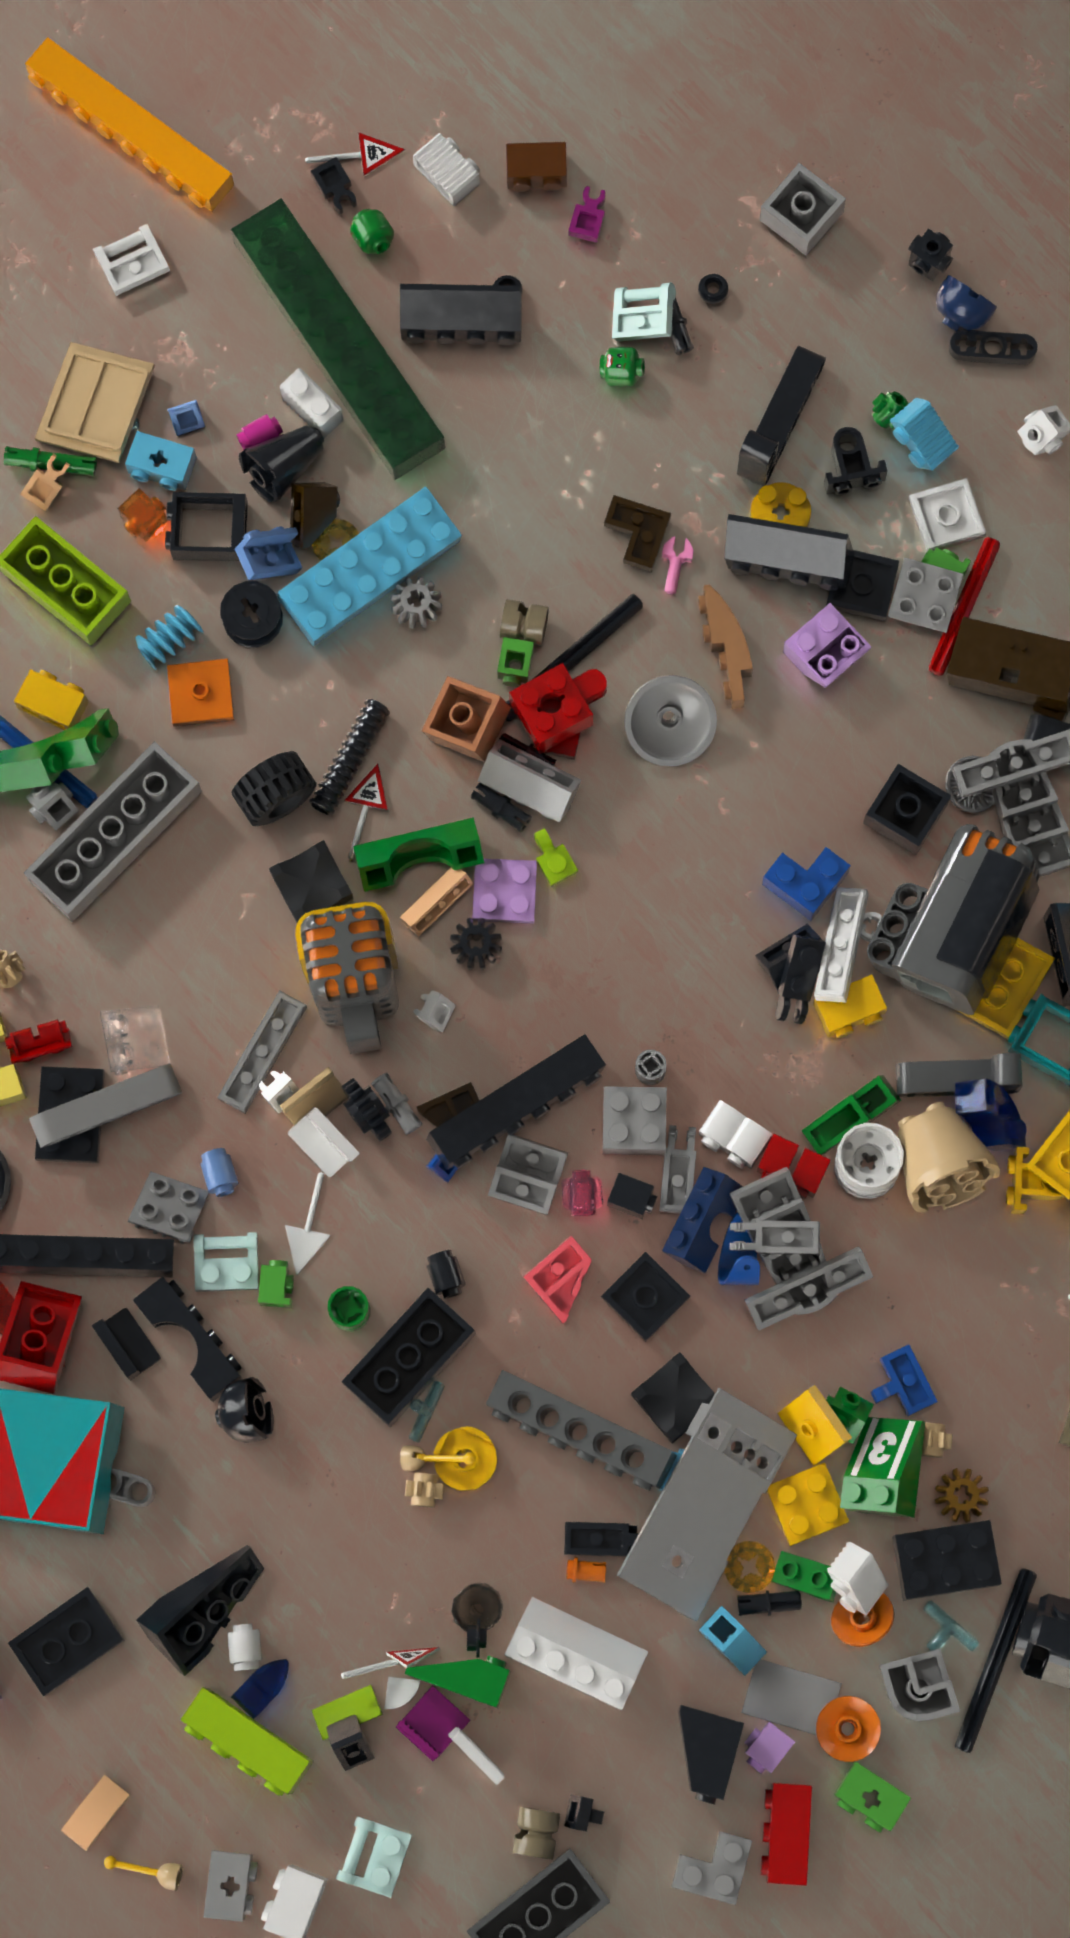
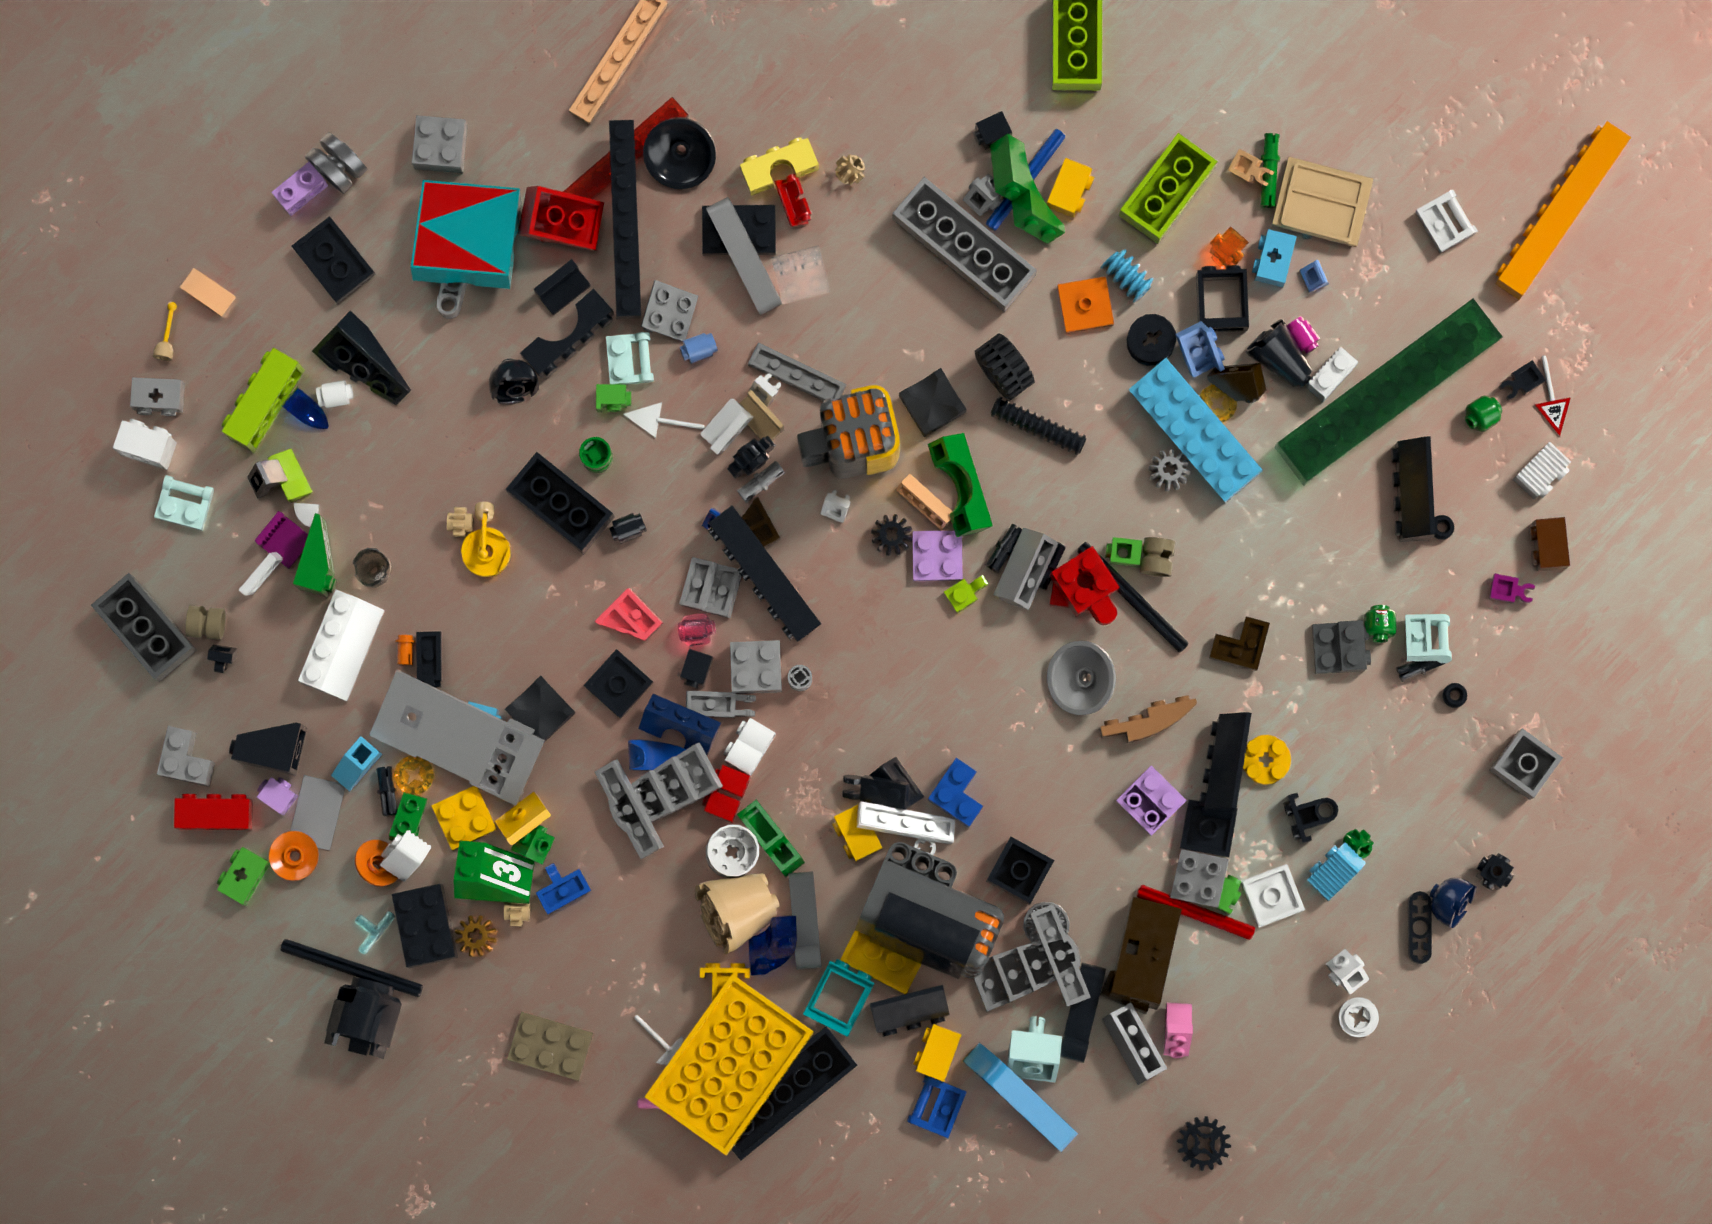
camera: 85 degrees right, 5 degrees up
white piece [341,1647,440,1679] -> none
piece [344,764,388,860] -> none
clear light blue piece [409,1381,445,1443] -> none
nougat brick [422,676,511,762] -> none
black plate [467,1619,487,1658] -> none
dark grey brick [486,1370,677,1491] -> none
bright pink bar [662,536,694,594] -> none
light grey hinge [730,1220,820,1254] -> none
black beam [737,346,826,486] -> none
light grey brick [879,1649,960,1721] -> none
none -> dark grey plate [1312,620,1371,674]

